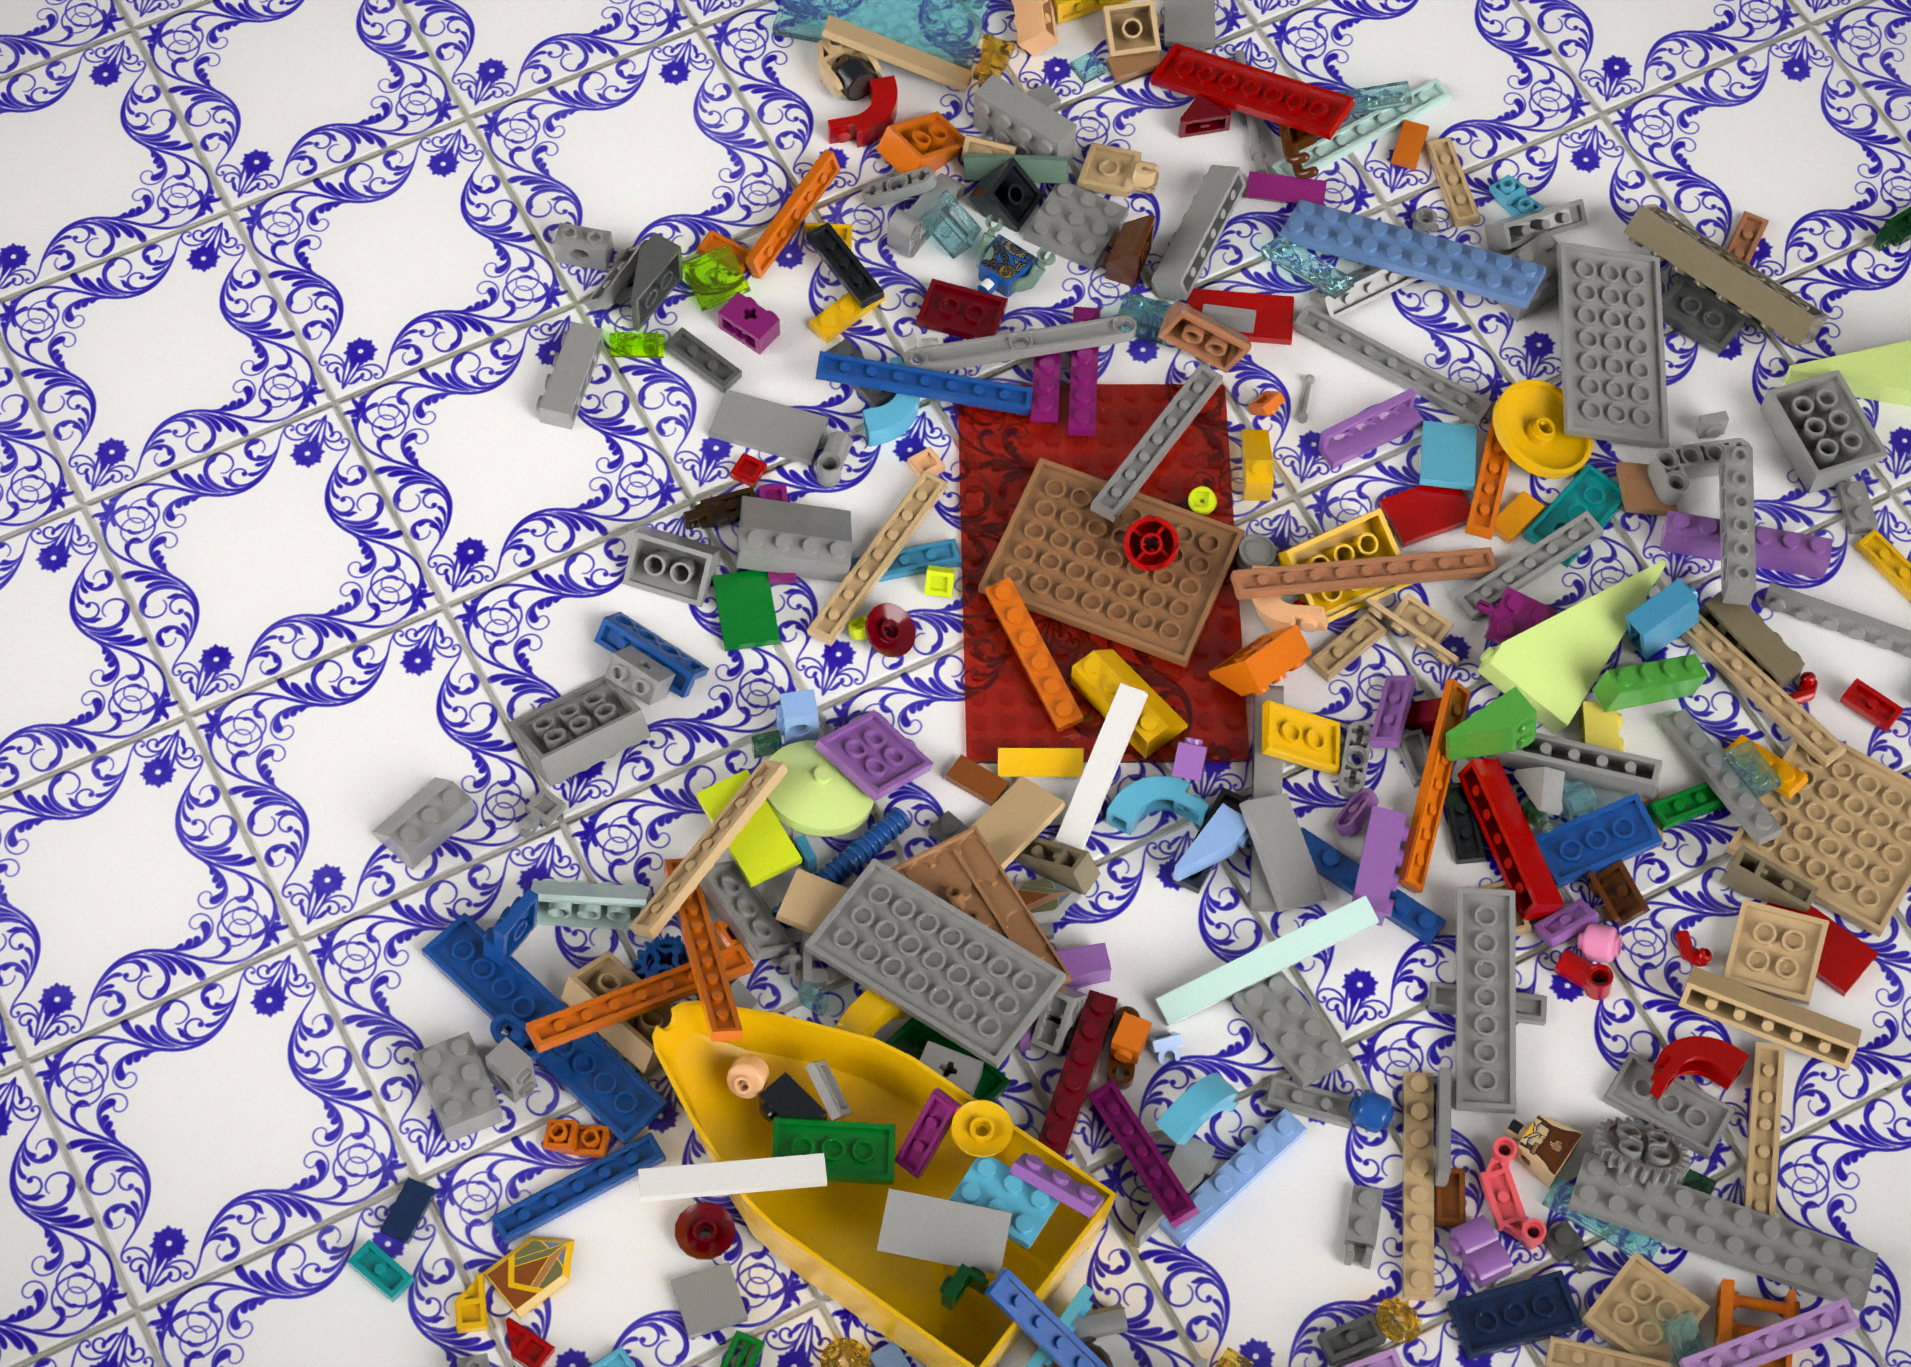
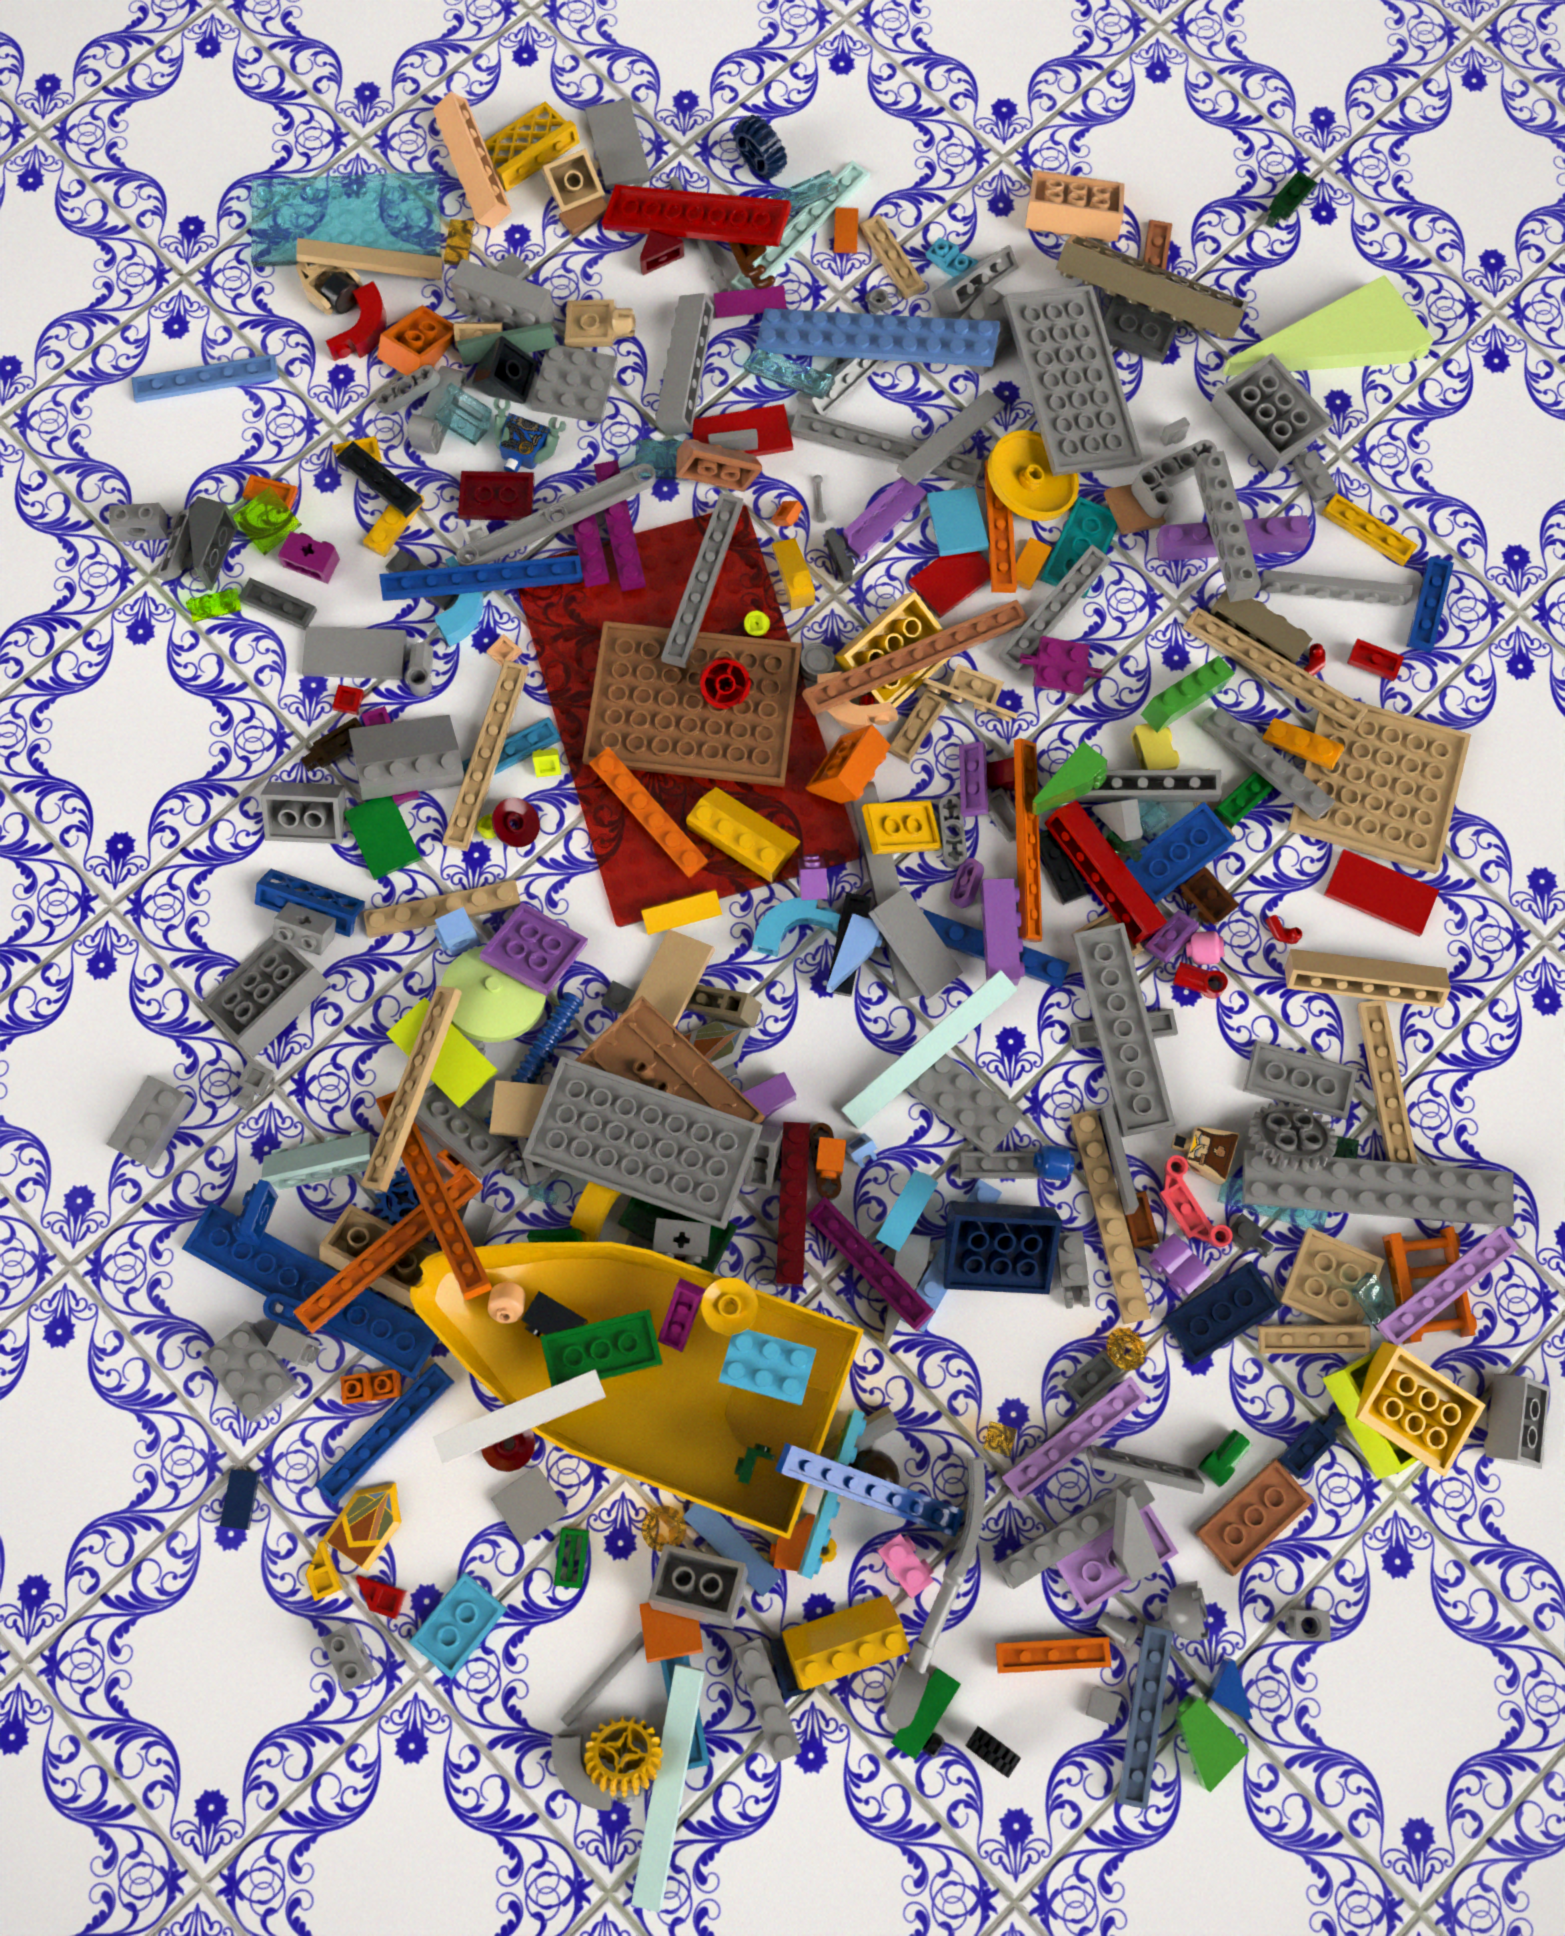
camera: 15 degrees left, 15 degrees up
teal plate [348,1239,414,1303] -> none
light grey brick [536,322,604,430] -> none
orange plate [745,150,841,279] -> none
clear green tile [751,730,782,759] -> none
dark azure tile [794,835,817,873] -> none
light grey tile [805,1059,852,1121] -> none
light grey tile [877,1188,1012,1275] -> none
dark orange tile [945,754,1009,806] -> none
clear yellow tile [978,34,994,88] -> none
medium lavender plate [1009,1152,1105,1218] -> none
white tile [1055,683,1148,850] -> none
clear light blue tile [1070,51,1106,85] -> none
reddish brown slope [1103,215,1155,288] -> none
yellowish green slope [1477,560,1667,733] -> none
dark azure brick [1626,578,1700,660] -> none
red arch [1649,1036,1750,1099] -> none
dark tan slope [1719,845,1819,912] -> none
tan plate [1723,899,1829,1005] -> none
clear light blue plate [1724,740,1781,799] -> none
none -> medium blue tile [131,354,279,403]
none -> tan plate [363,880,521,939]
none -> dark blue gear [733,114,787,180]
none -> dark grey plate [824,528,855,583]
none -> light grey tile [896,389,1005,486]
none -> dark blue slope [943,1201,1062,1295]
none -> light nougat slope [1025,170,1125,242]

